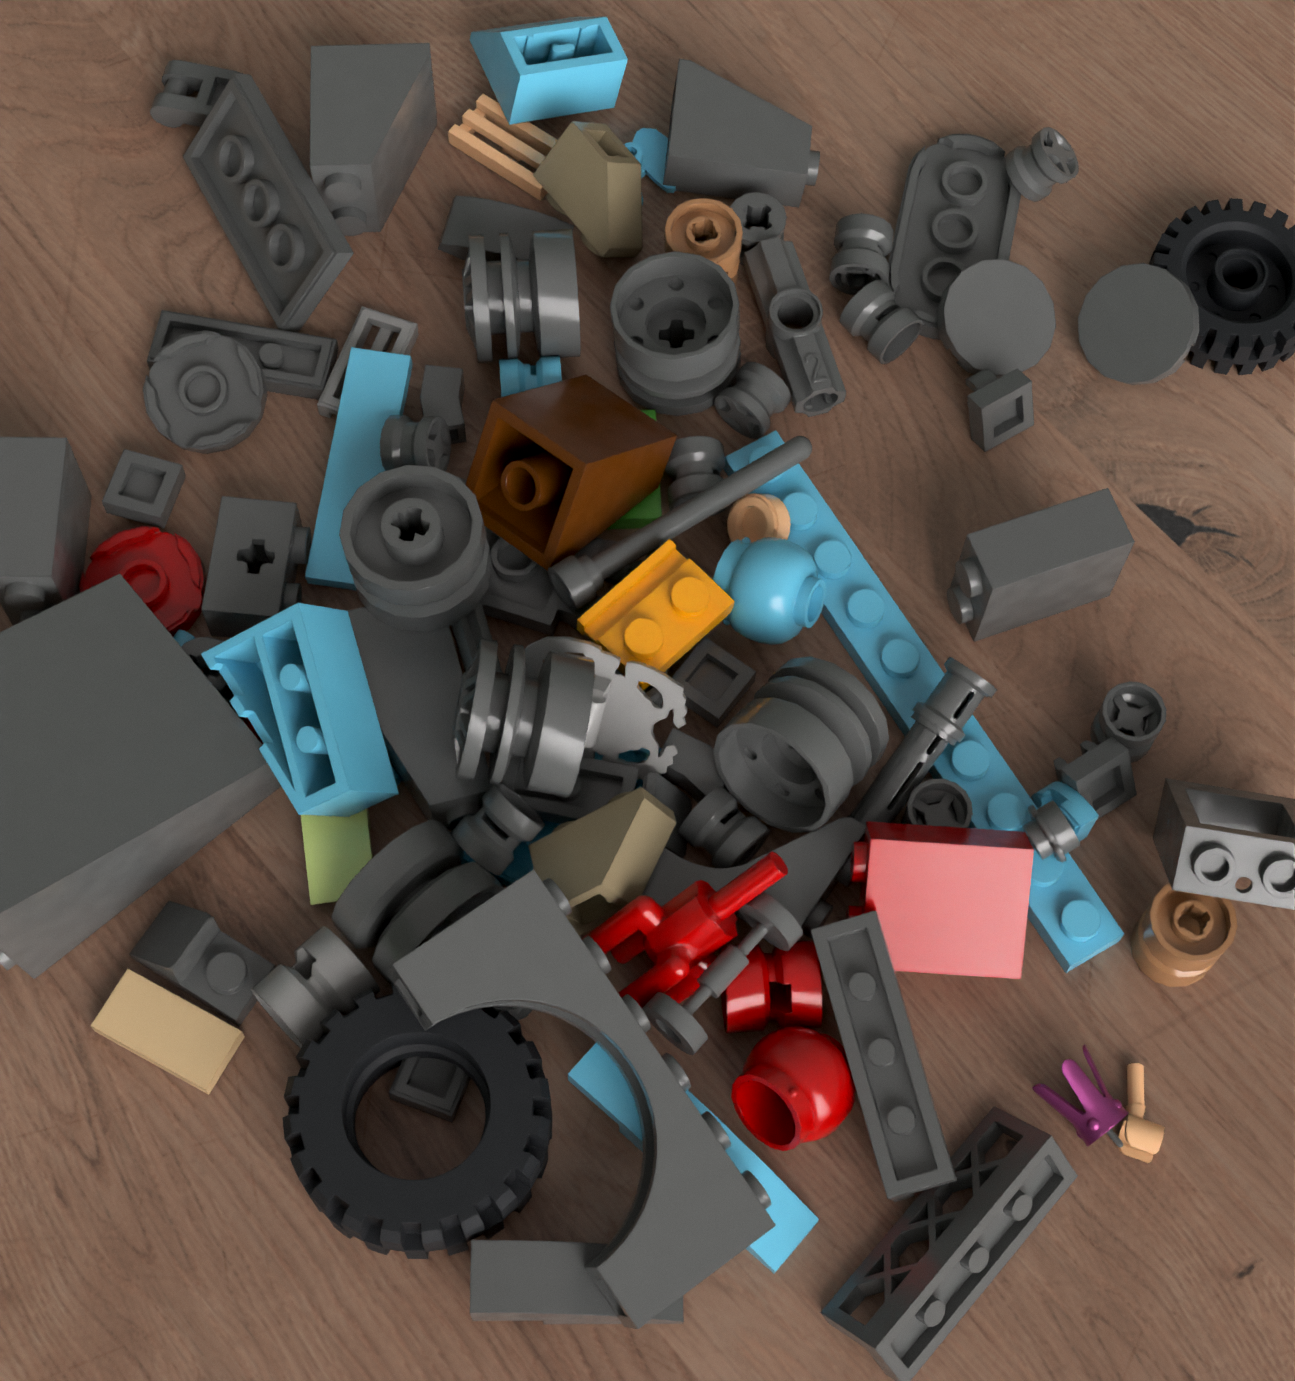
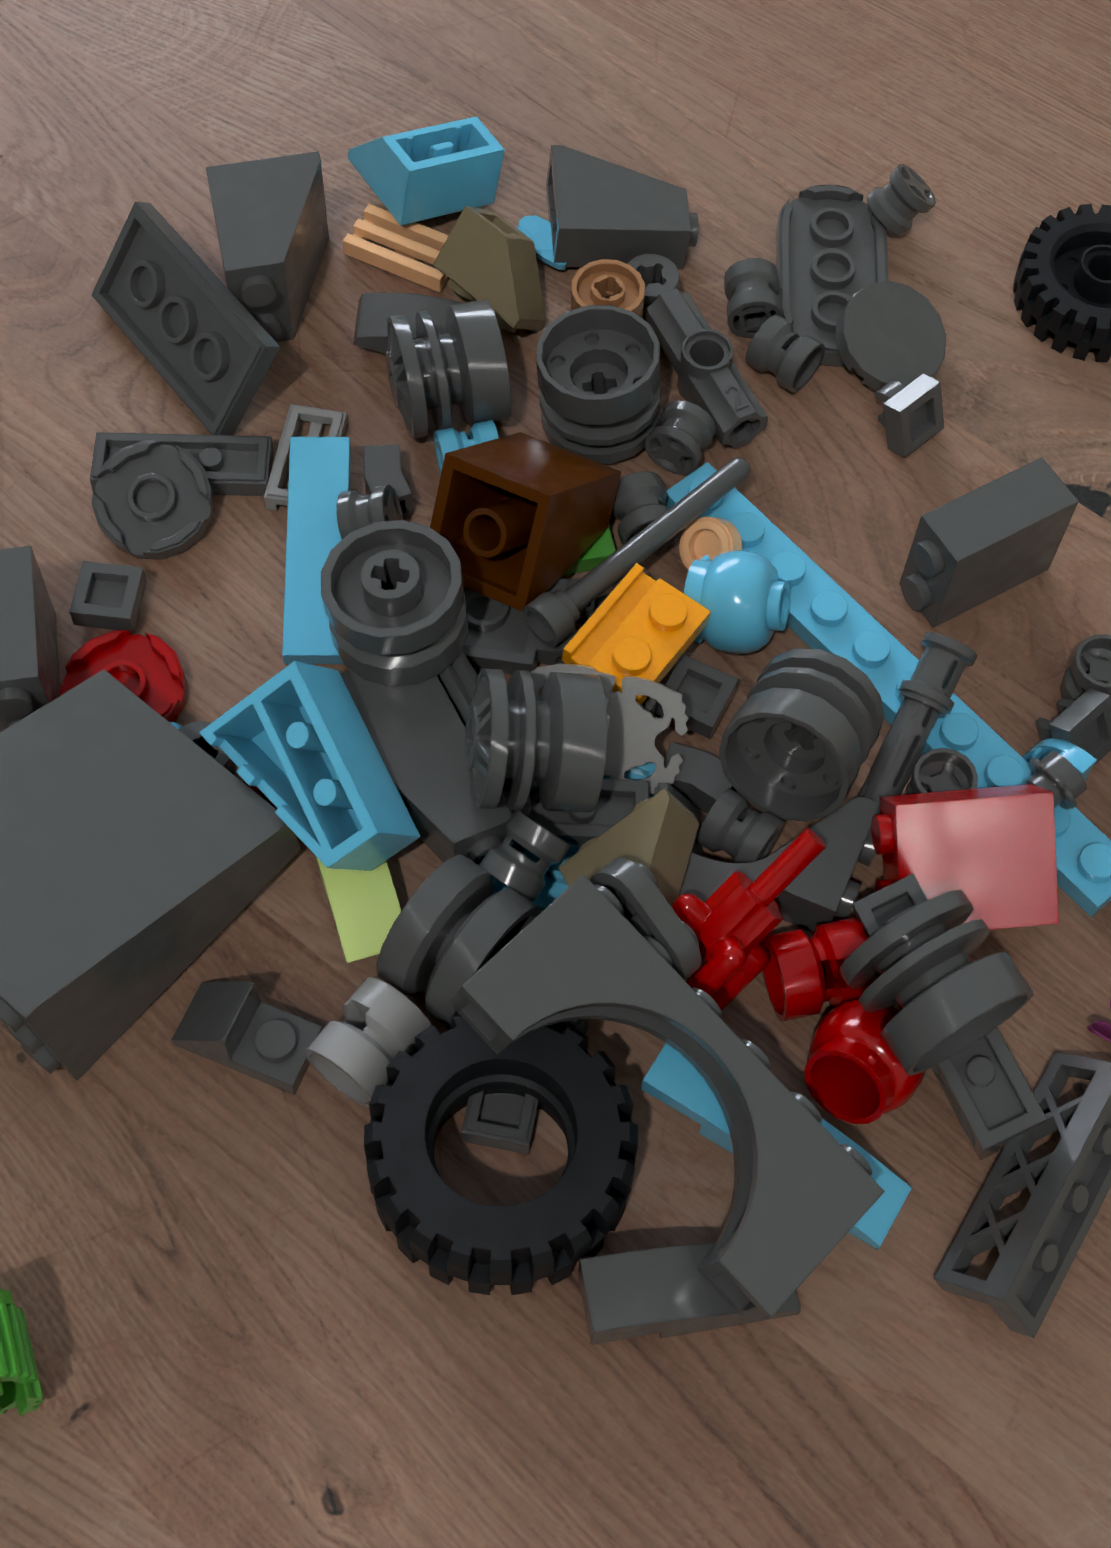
camera: 10 degrees left, 5 degrees down
tan tile [91,968,245,1095] -> none
dark grey plate [150,60,243,128] -> none
dark grey brick [202,496,311,638] -> none
dark grey wheel [642,891,803,1055] -> none
dark grey tile [1078,263,1199,385] -> none
none -> dark grey plate [590,858,701,981]
none -> dark grey wheel [839,890,1034,1076]

